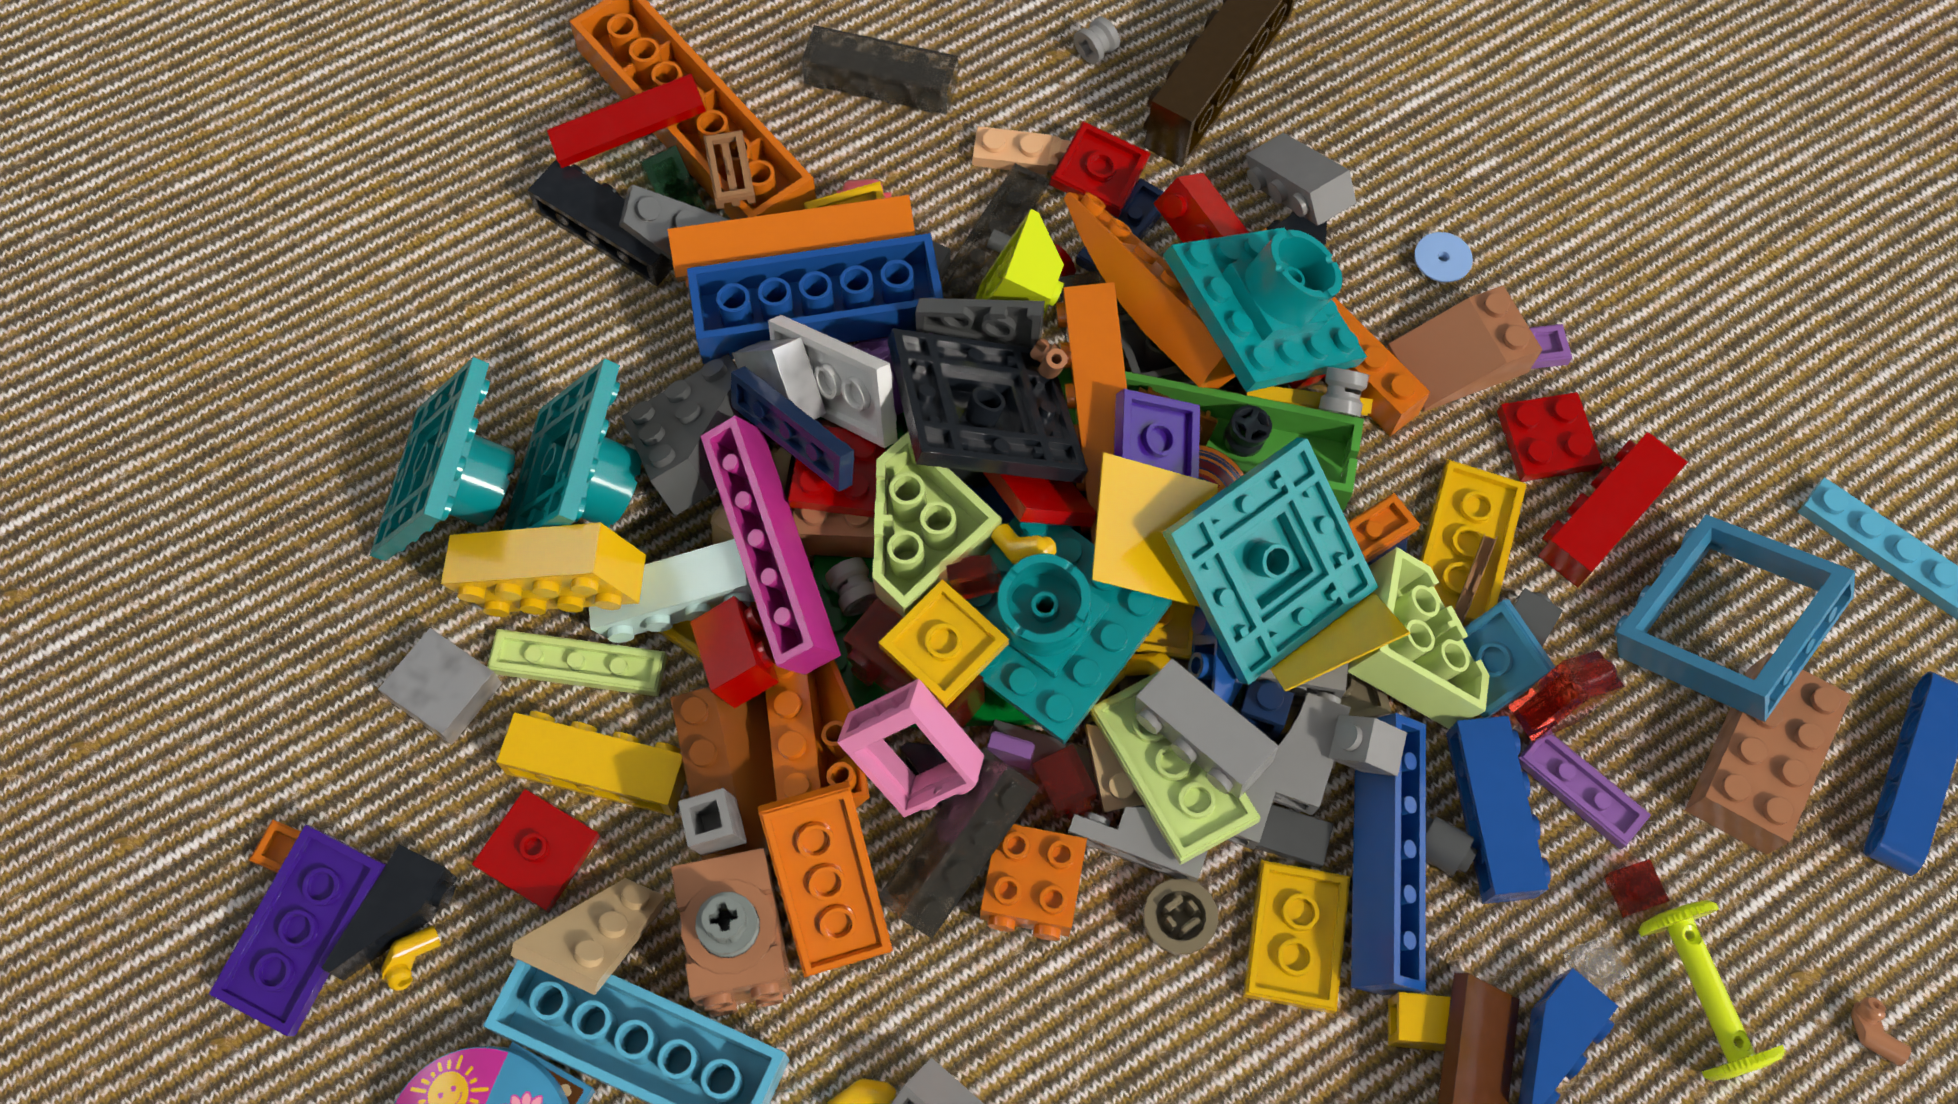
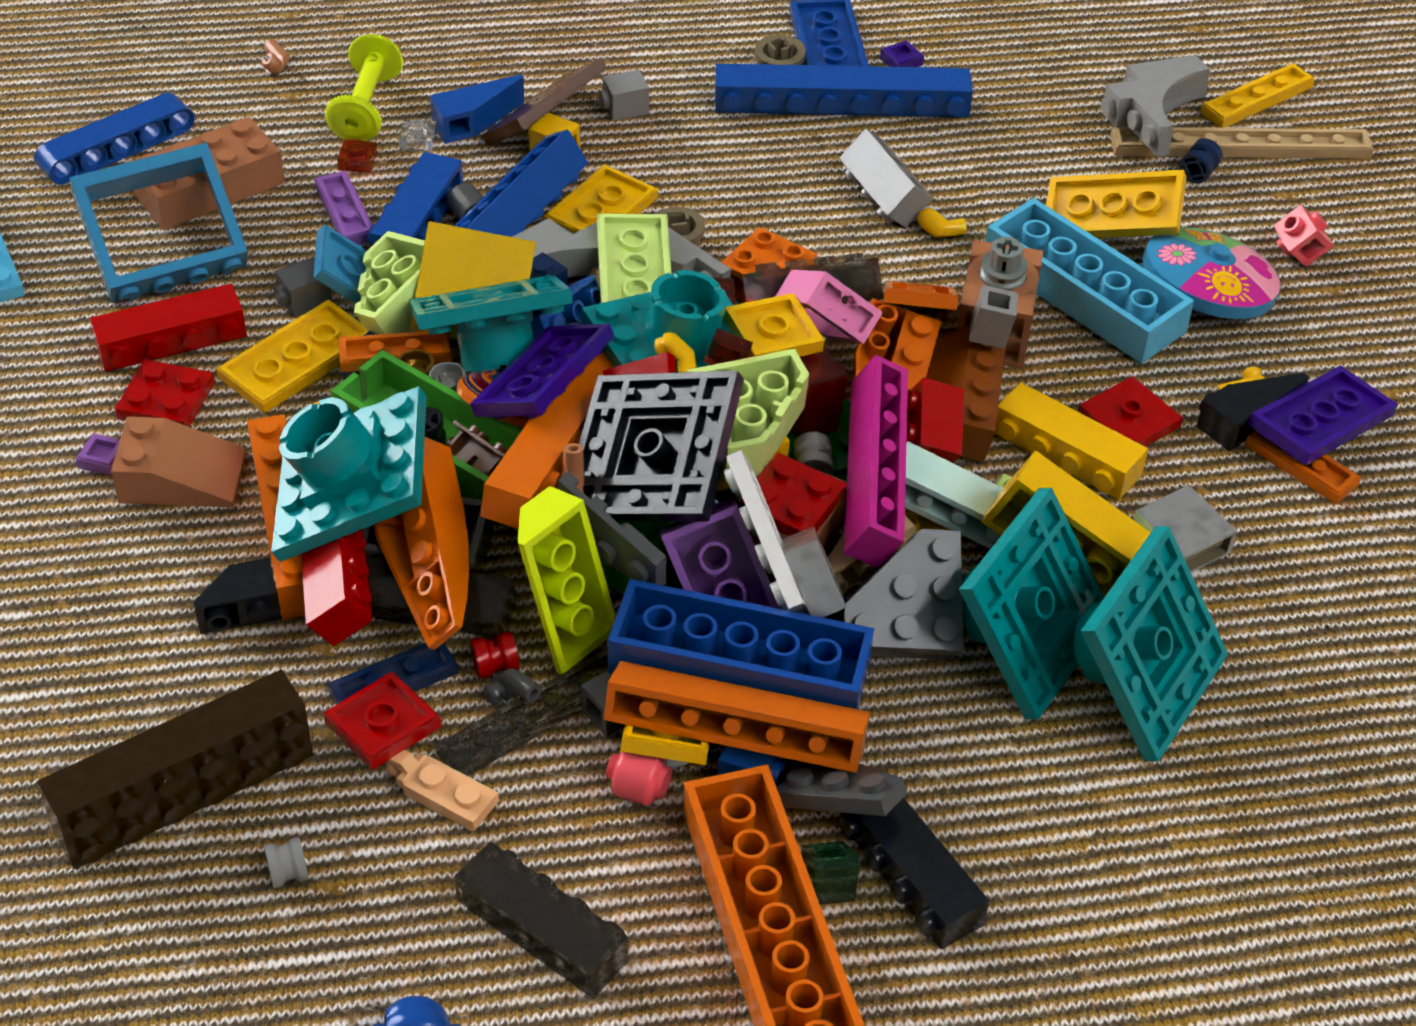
camera: 155 degrees left, 20 degrees down
tan wing [511,878,665,995] -> none
red tile [547,73,707,168] -> none
medium nougat tile [703,130,756,209] -> none
dark blue plate [731,366,854,492] -> none
yellow piece [1092,452,1218,607] -> none
light grey brick [1135,658,1278,799] -> none
light grey brick [1246,133,1357,226] -> none
light grey wheel [1318,367,1369,417] -> none
light grey brick [1329,715,1407,776] -> none
light blue piece [1414,232,1473,283] -> none
medium nougat piece [1454,534,1498,624] -> none
clear red torso [1508,650,1625,743] -> none

